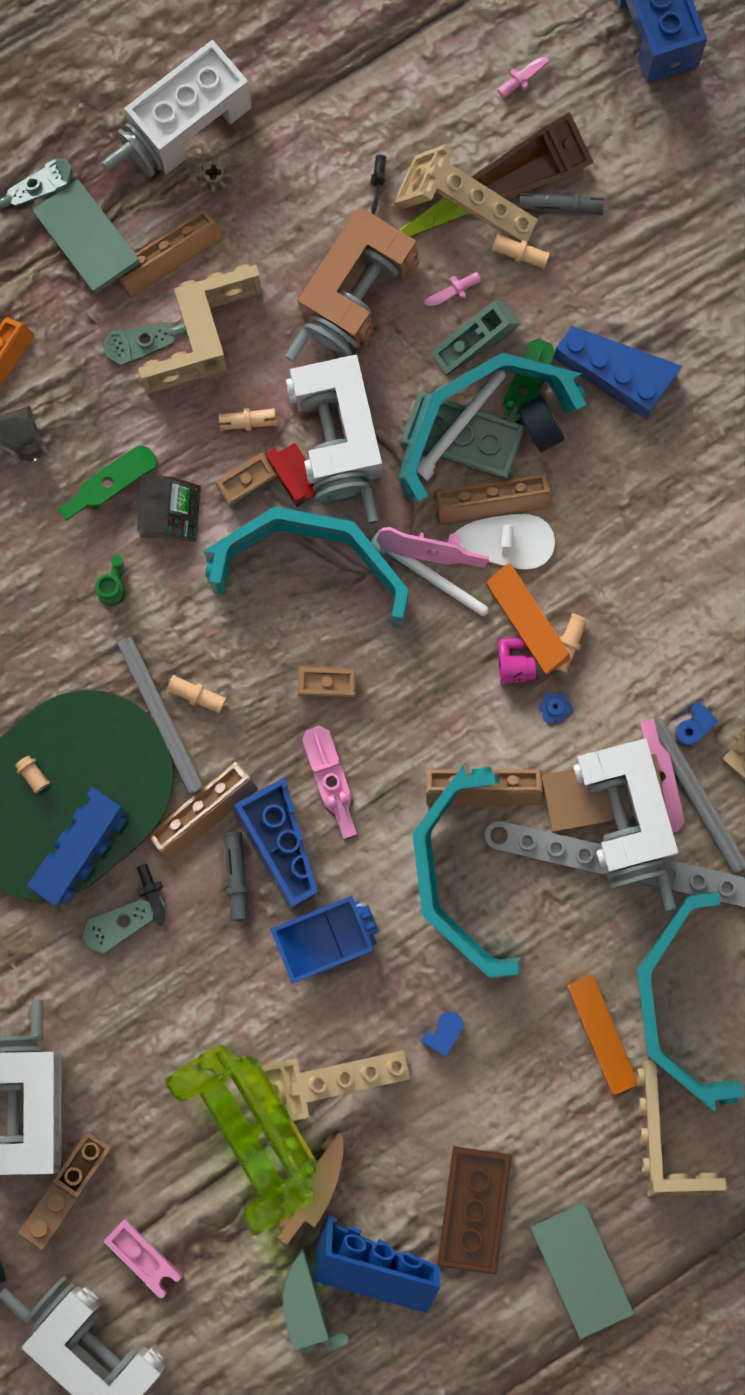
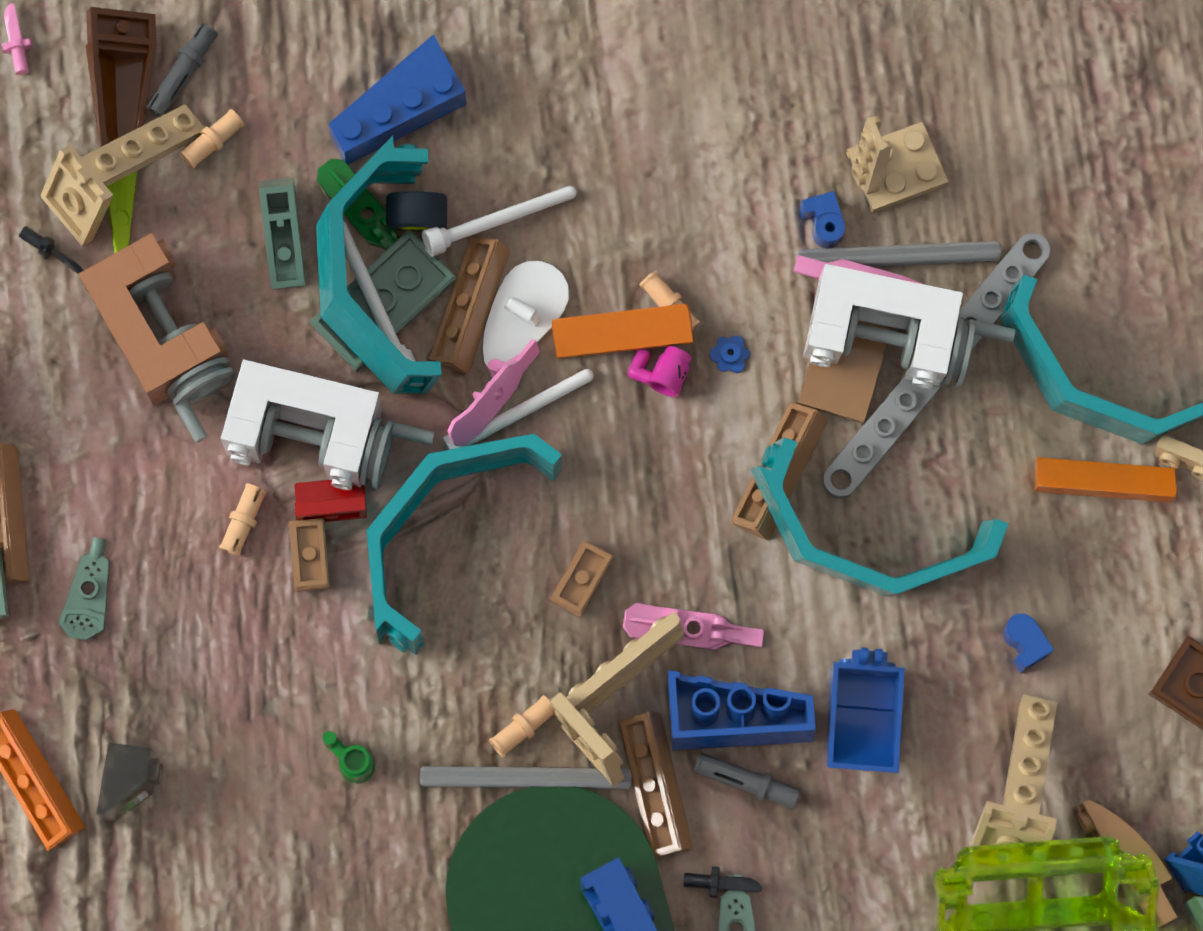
camera: 70 degrees left, 5 degrees down
green piece [58,445,157,521] -> none
clear smoke slope [137,474,201,542] -> none
tan bracket [138,264,262,394] -> none
bright pink piece [424,272,481,306] -> none
none -> white piece [422,186,577,257]
none -> tan bracket [550,611,685,787]

